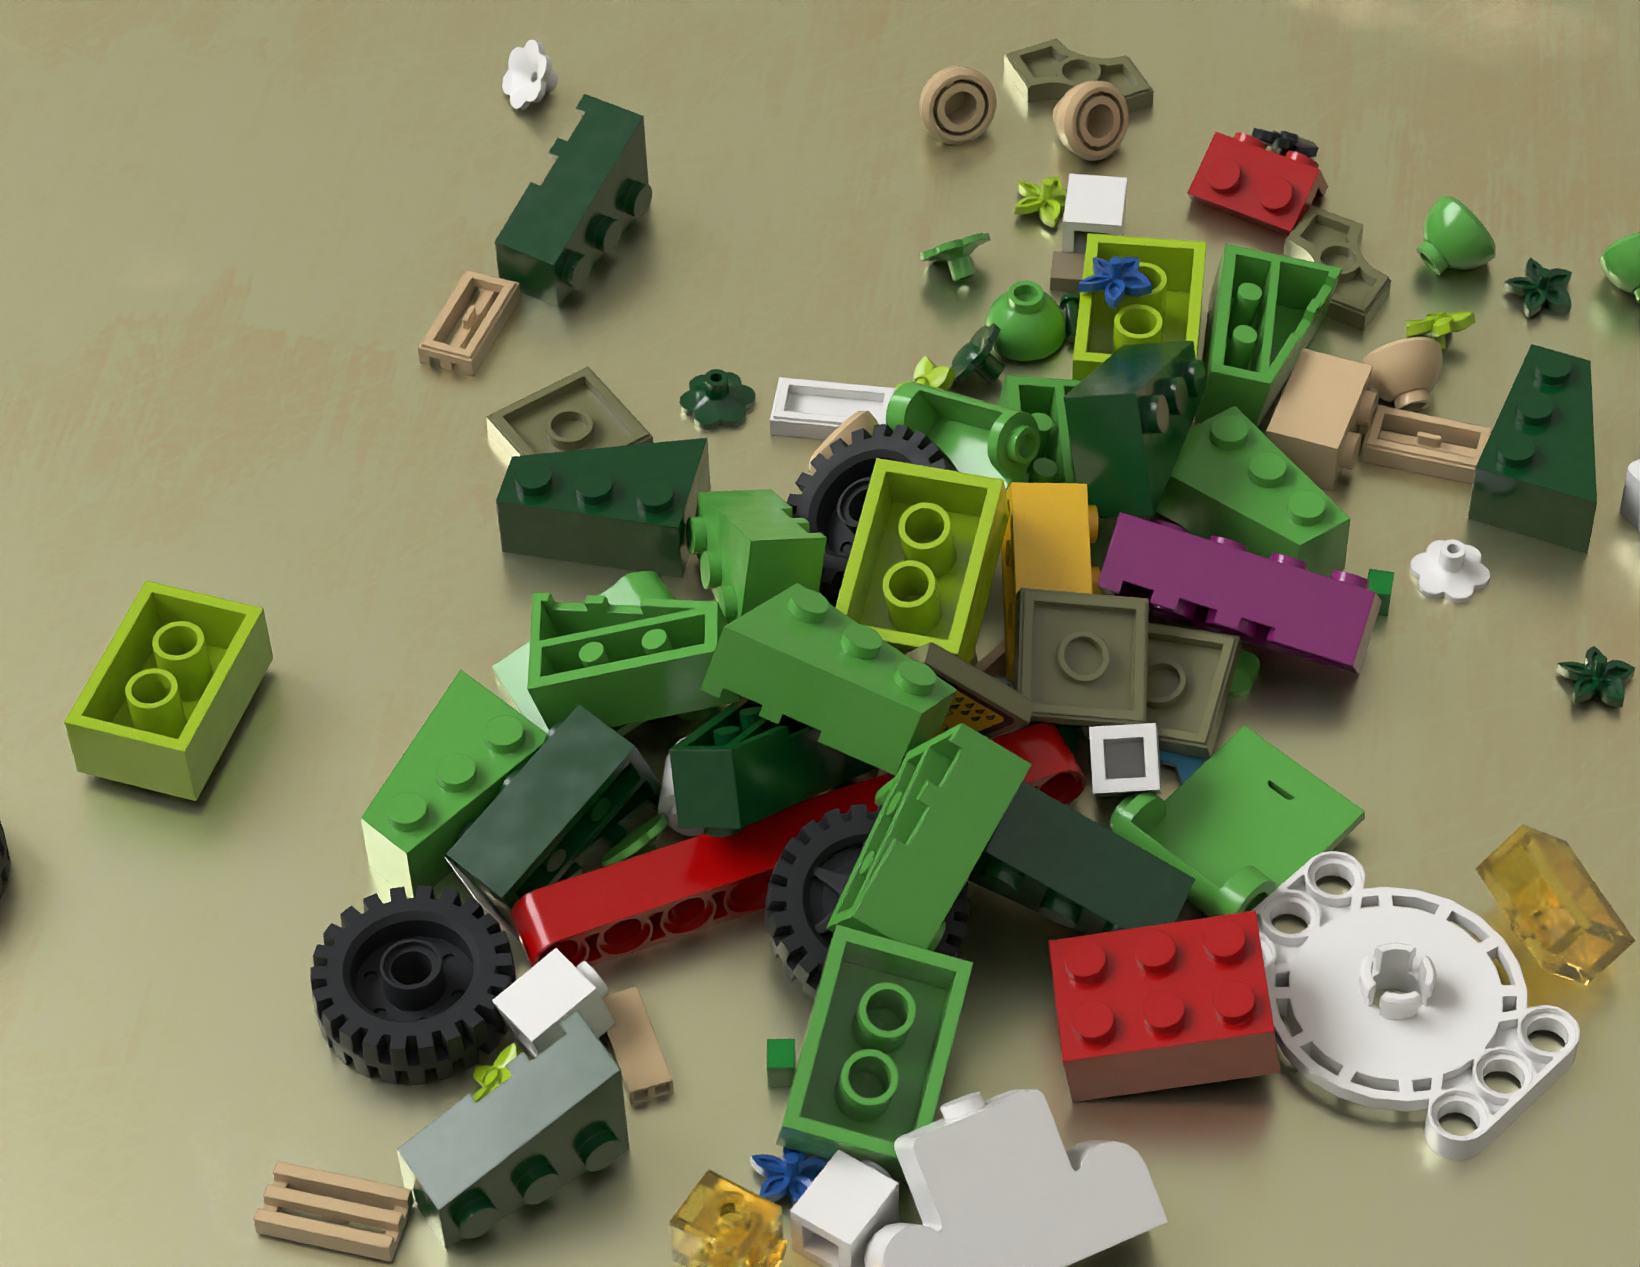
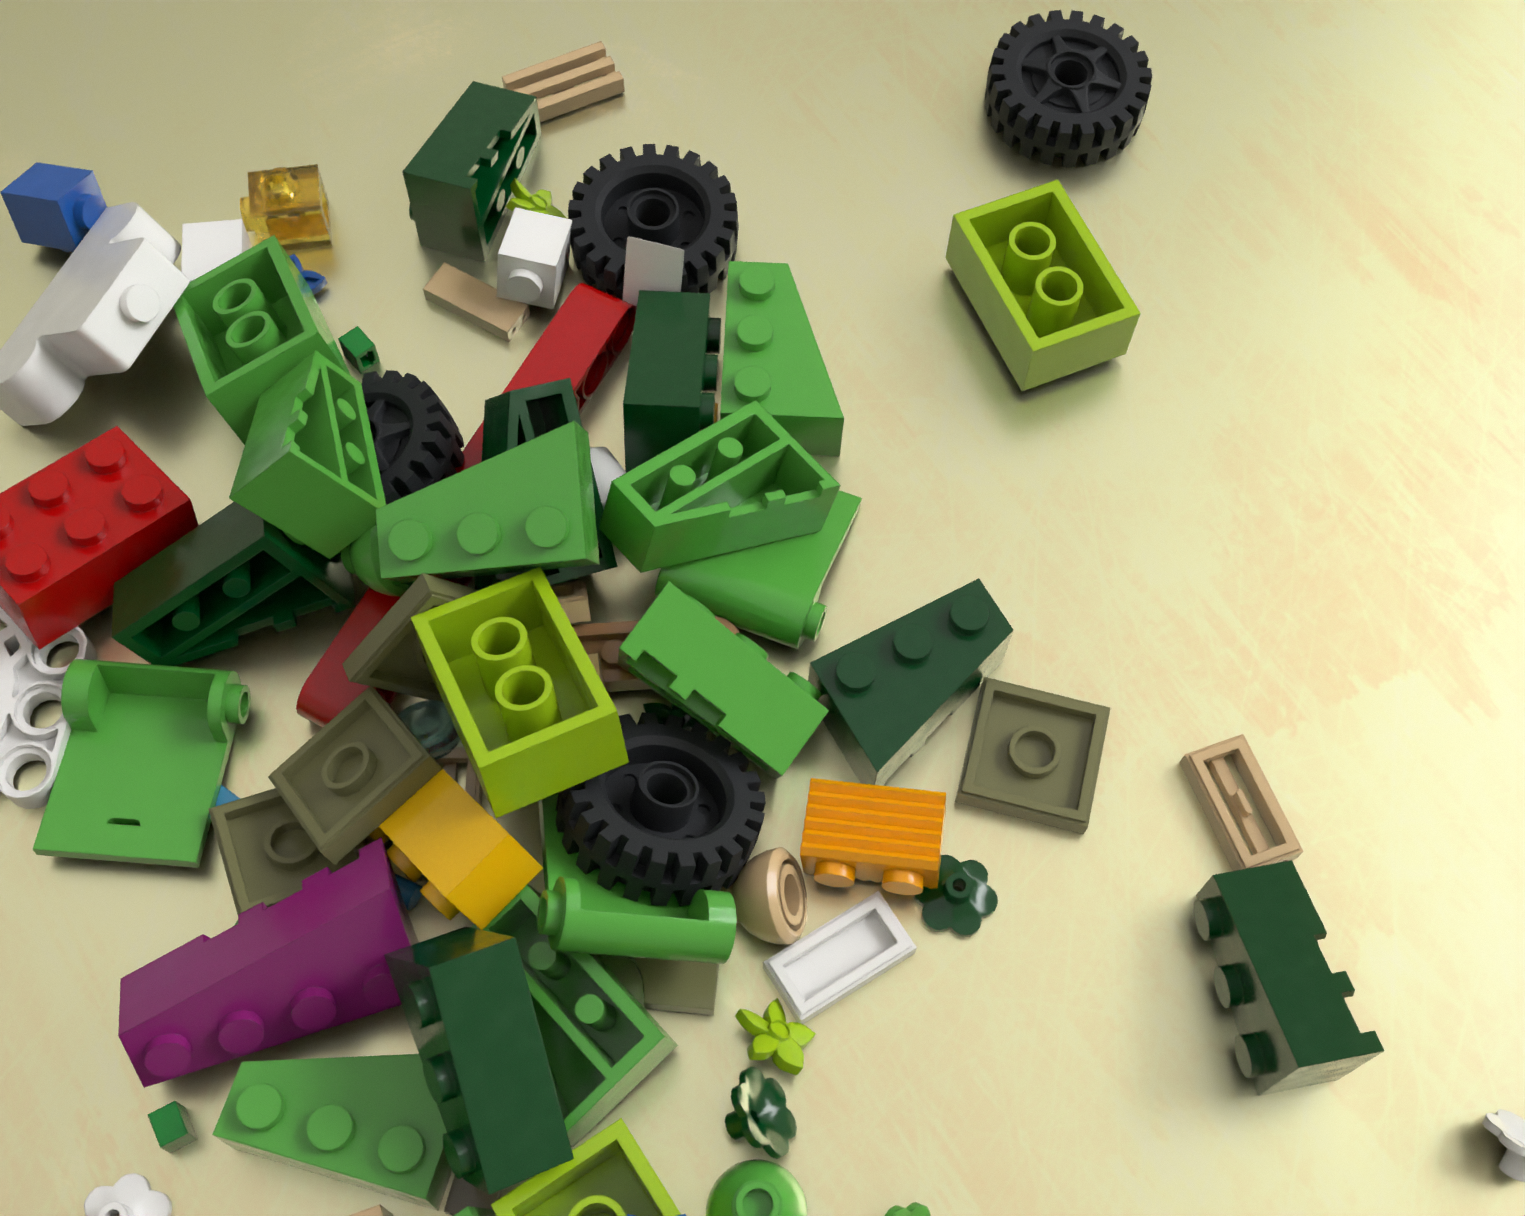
camera: 135 degrees right, 15 degrees up
bright green plant [601,812,669,867] -> none
white brick [1089,723,1162,798] -> none
none -> light orange brick [800,778,946,895]

